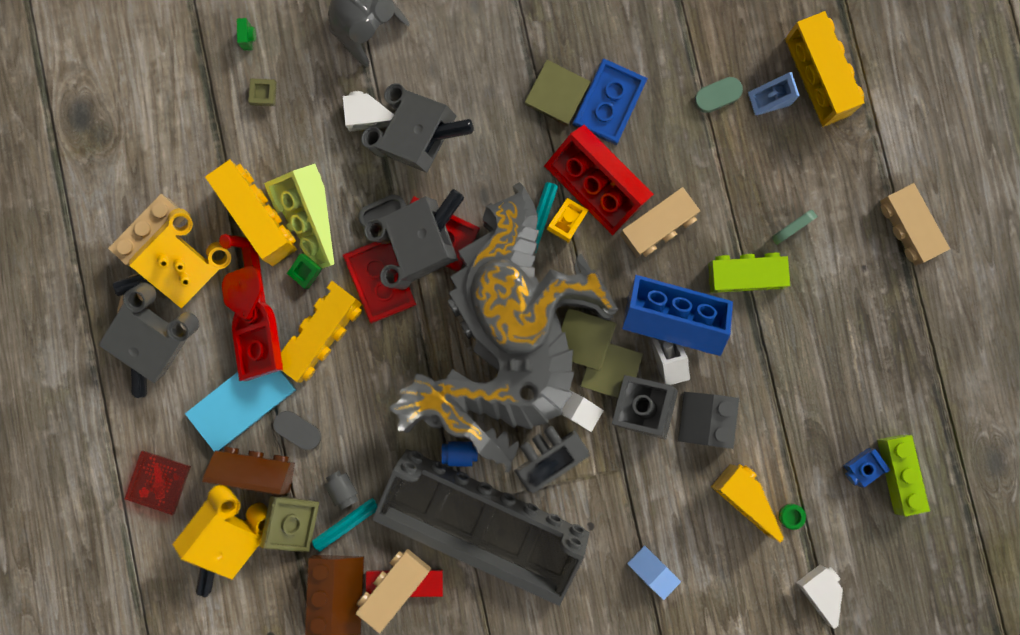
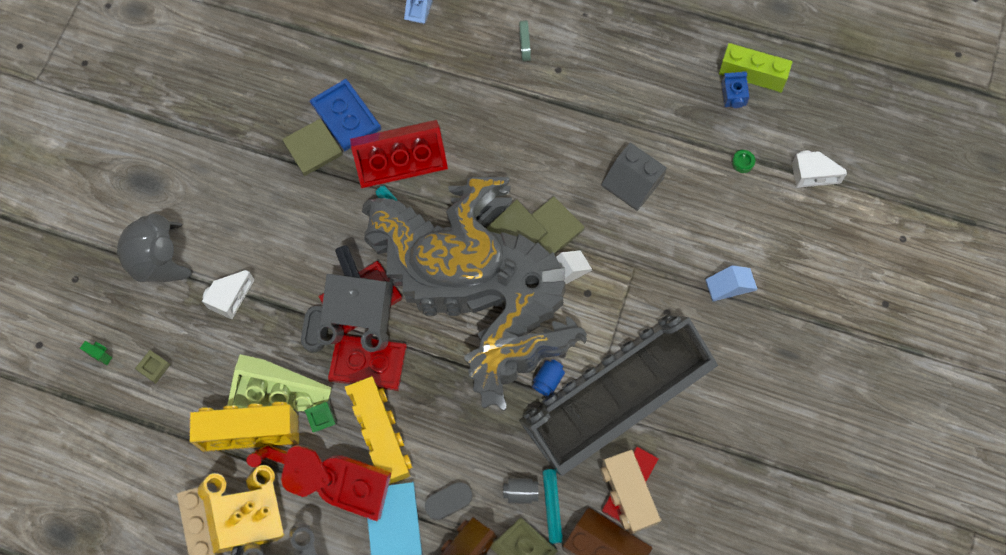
camera: 55 degrees left, 15 degrees down
dark grey piece [361,83,474,173] -> none
dark grey piece [514,426,591,494] -> none
yellow slope [547,198,588,244] -> none
dark grey slope [612,375,678,440] -> none
tan brick [620,187,700,258] -> none
blue brick [622,275,733,356] -> none
white slope [650,337,690,385] -> none
sand green tile [695,77,743,113] -> none
lime brick [708,252,790,293] -> none
yellow slope [711,464,784,543] -> none

